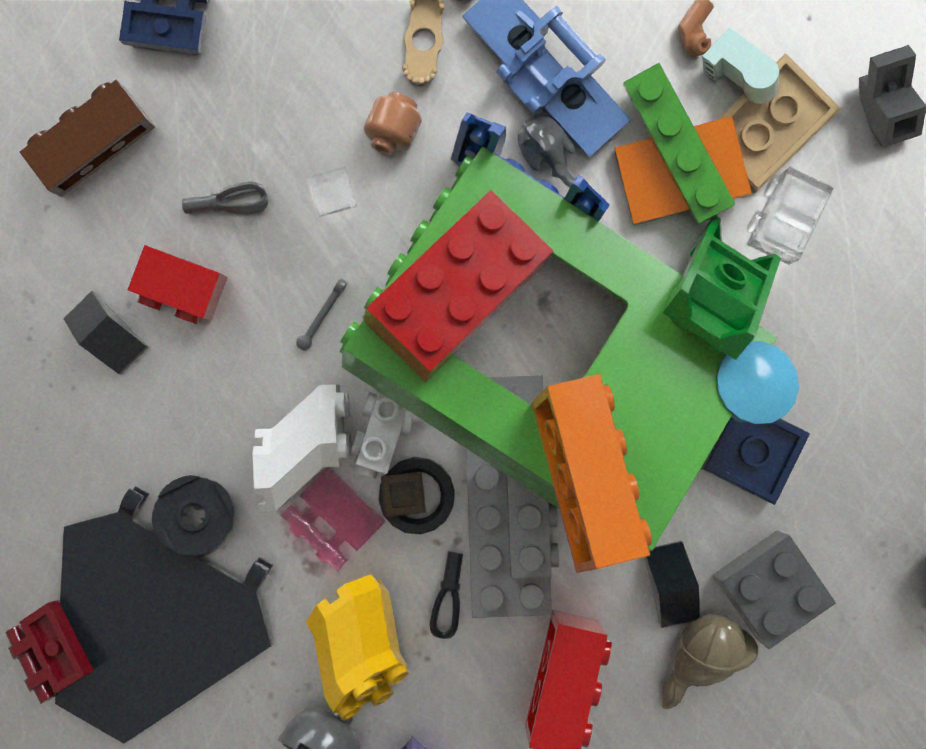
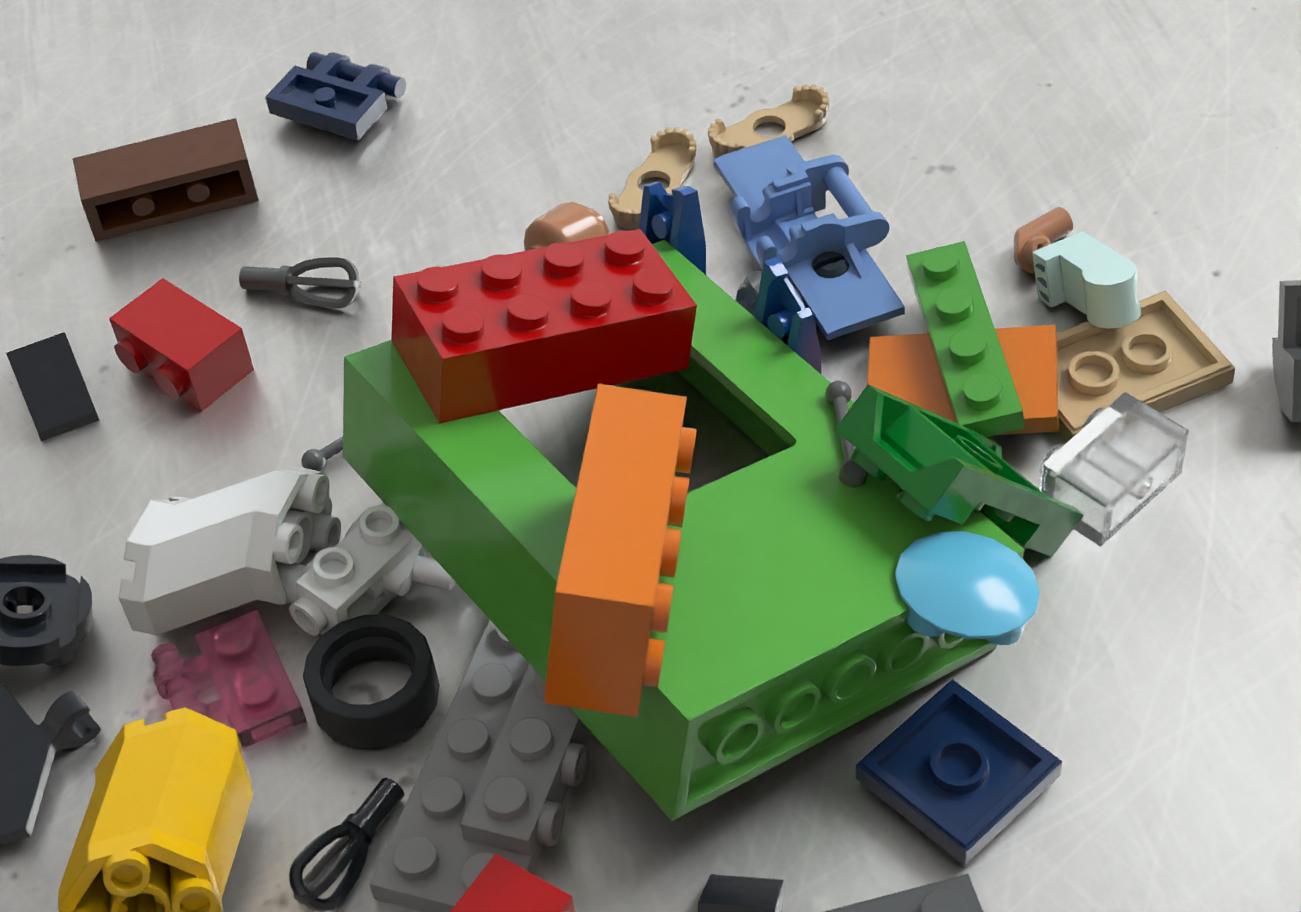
camera: 25 degrees right, 40 degrees down
dark brown tile [381,471,426,517] -> none
none -> dark grey hinge [825,380,868,487]

